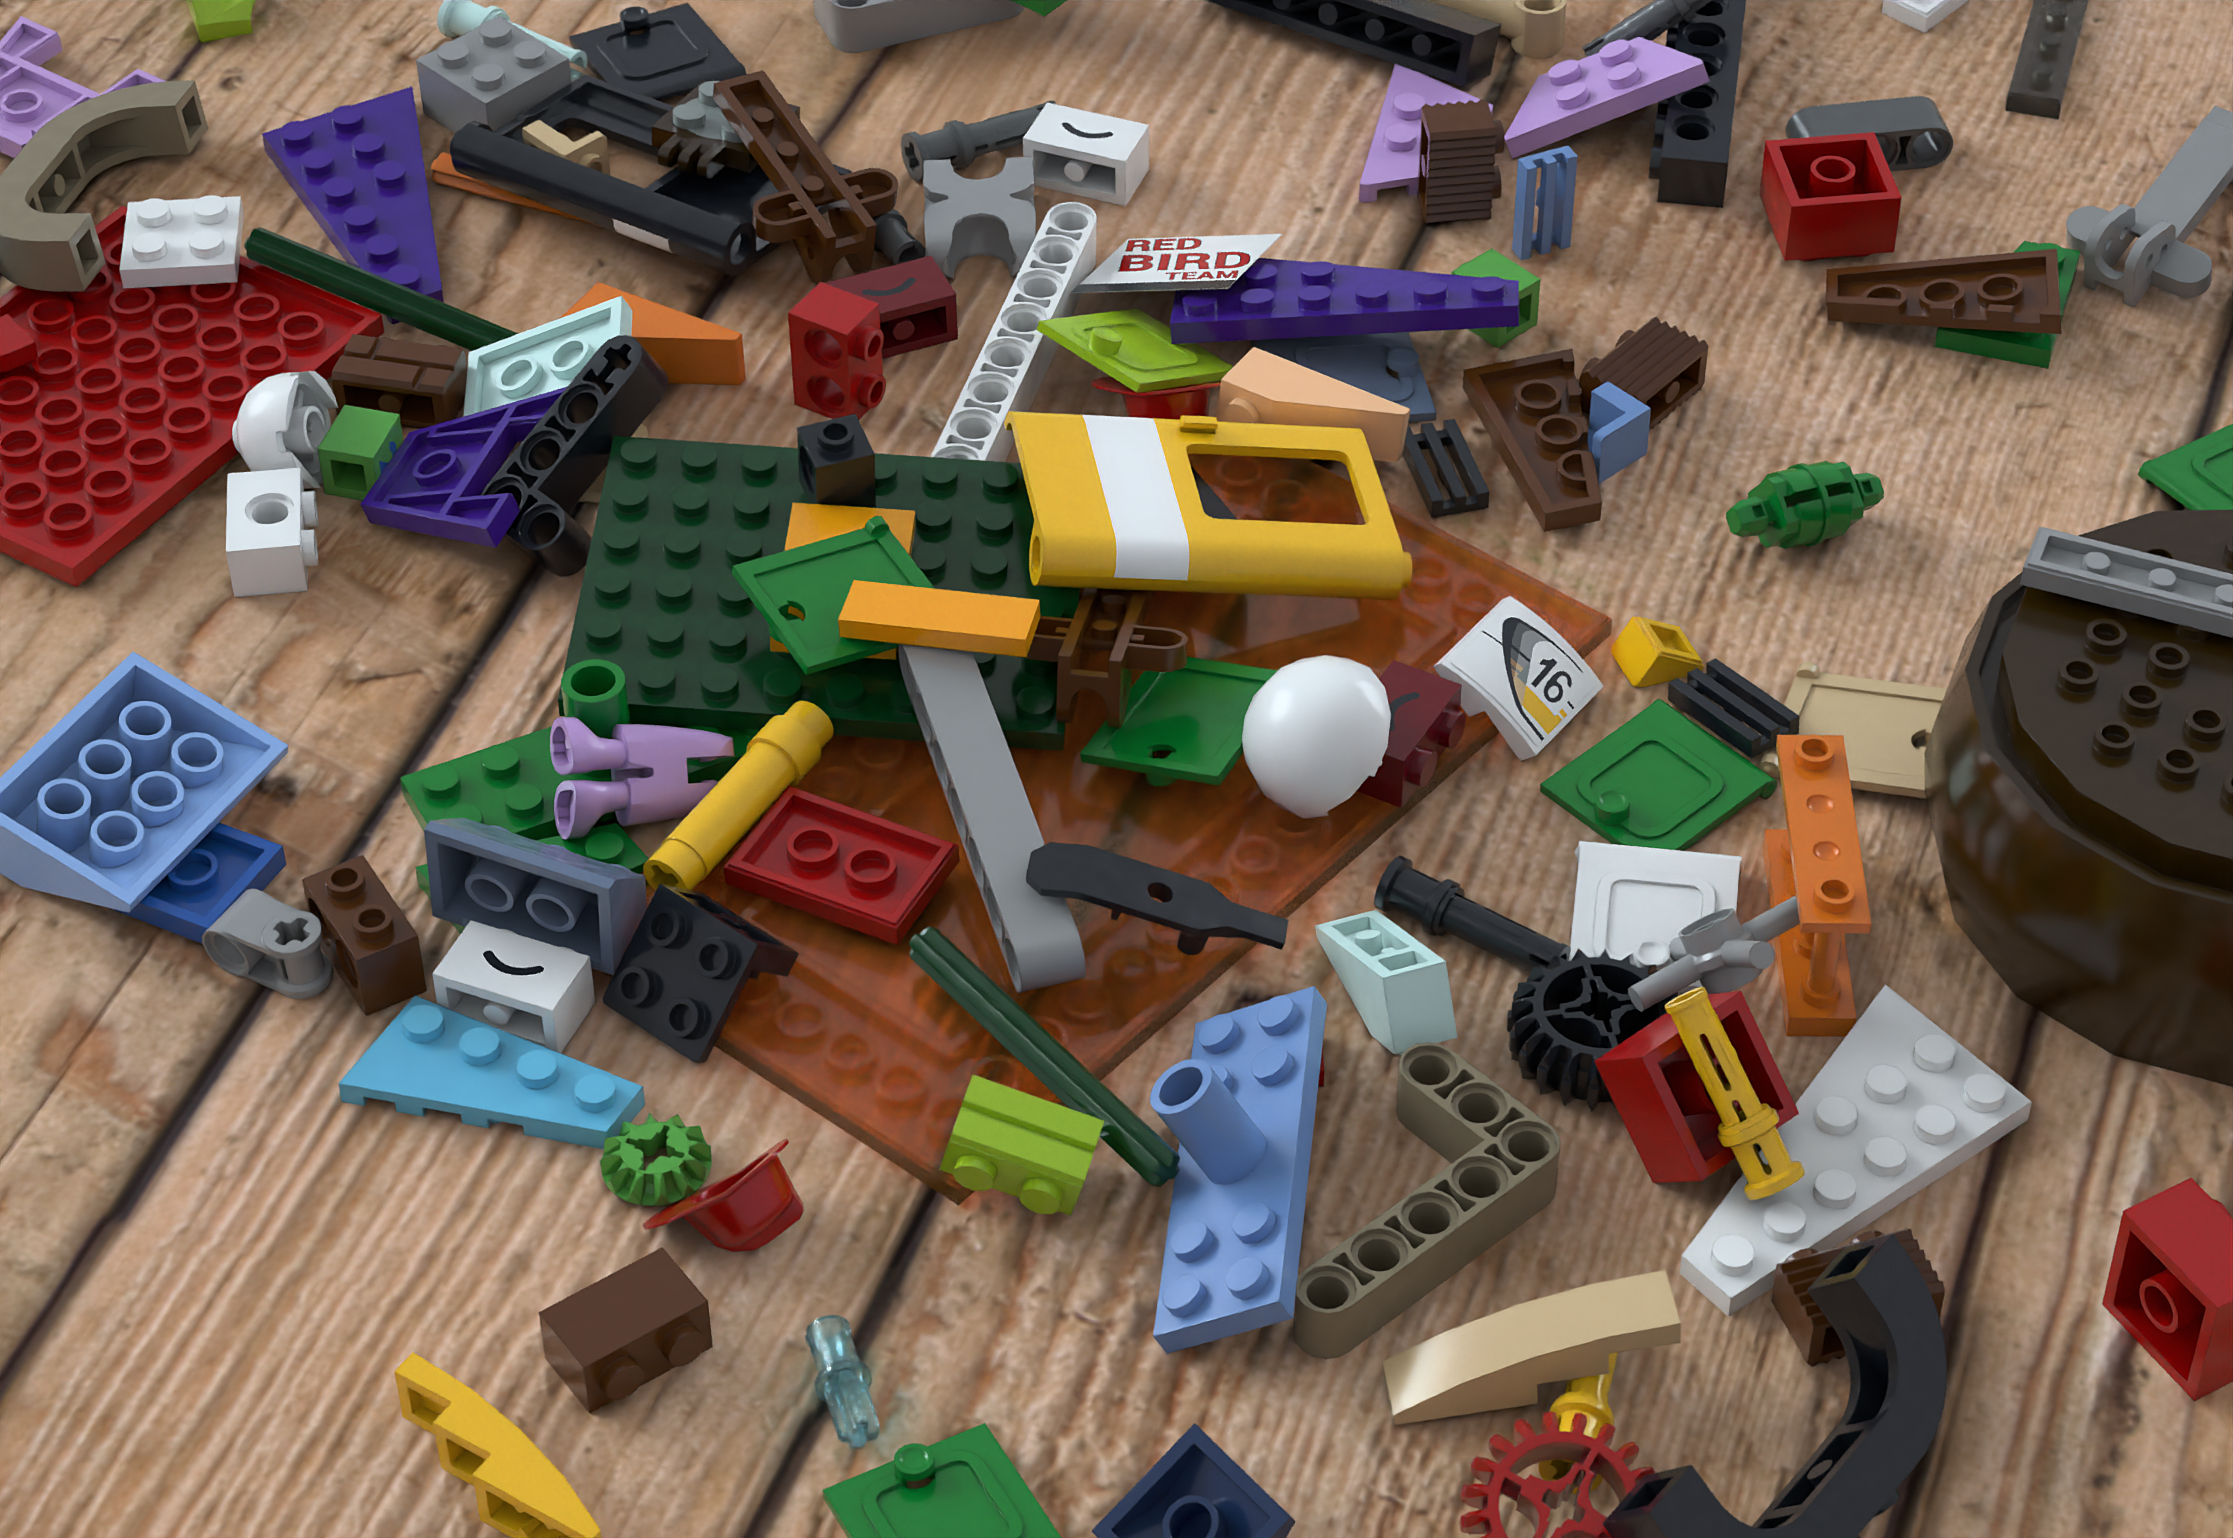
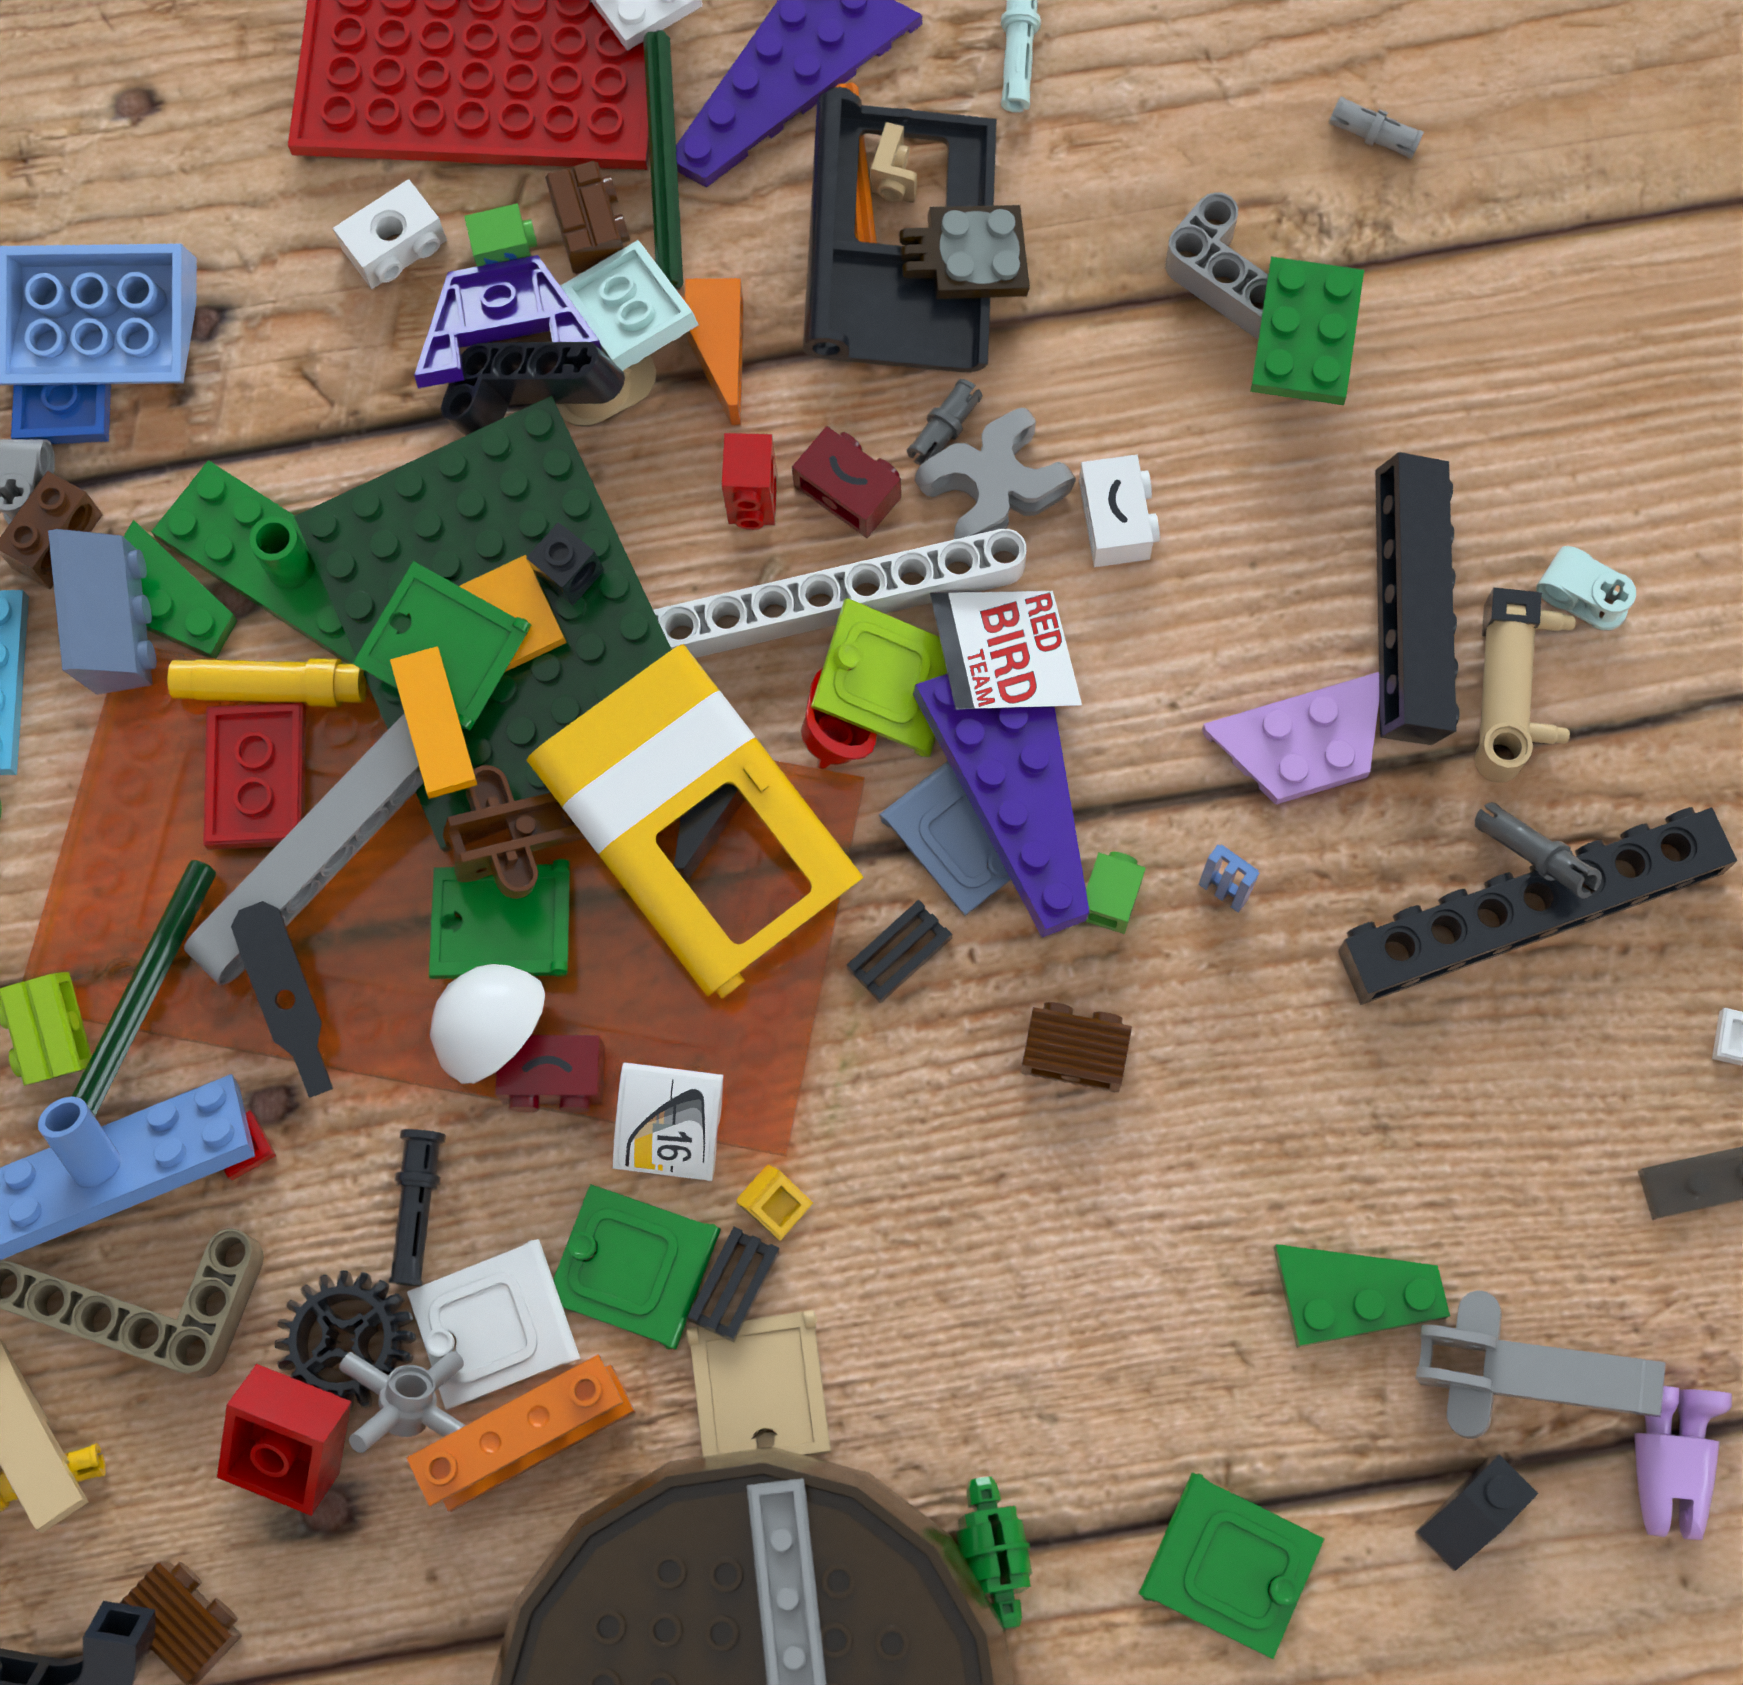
camera: 65 degrees right, 30 degrees up
white cylinder [232,371,338,489] -> none
light grey brick [416,16,571,133] -> none
white brick [432,920,596,1053] -> none
lavender piece [550,717,735,839] -> none
black container [569,3,747,101] -> none
black bracket [603,884,799,1063] -> none
reddish brown piece [713,70,898,284] -> none
dark grey pin [901,100,1058,181] -> none
light nougat slope [1216,347,1411,462] -> none
light aqua slope [1315,910,1458,1056] -> none
reddish brown brick [1417,99,1505,224] -> none
reddish brown wing [1462,349,1602,532] -> none
lavender wing [1504,37,1710,159] -> none
medium blue panel [1588,382,1651,484] -> none
yellow pin [1665,987,1805,1200] -> none
white wing [1679,984,2032,1317] -> none
green piece [1726,461,1884,549] -> none
red brick [1759,132,1902,261] -> none
dark grey beam [1785,96,1953,171] -> none
reddish brown wing [1826,249,2062,334] -> none

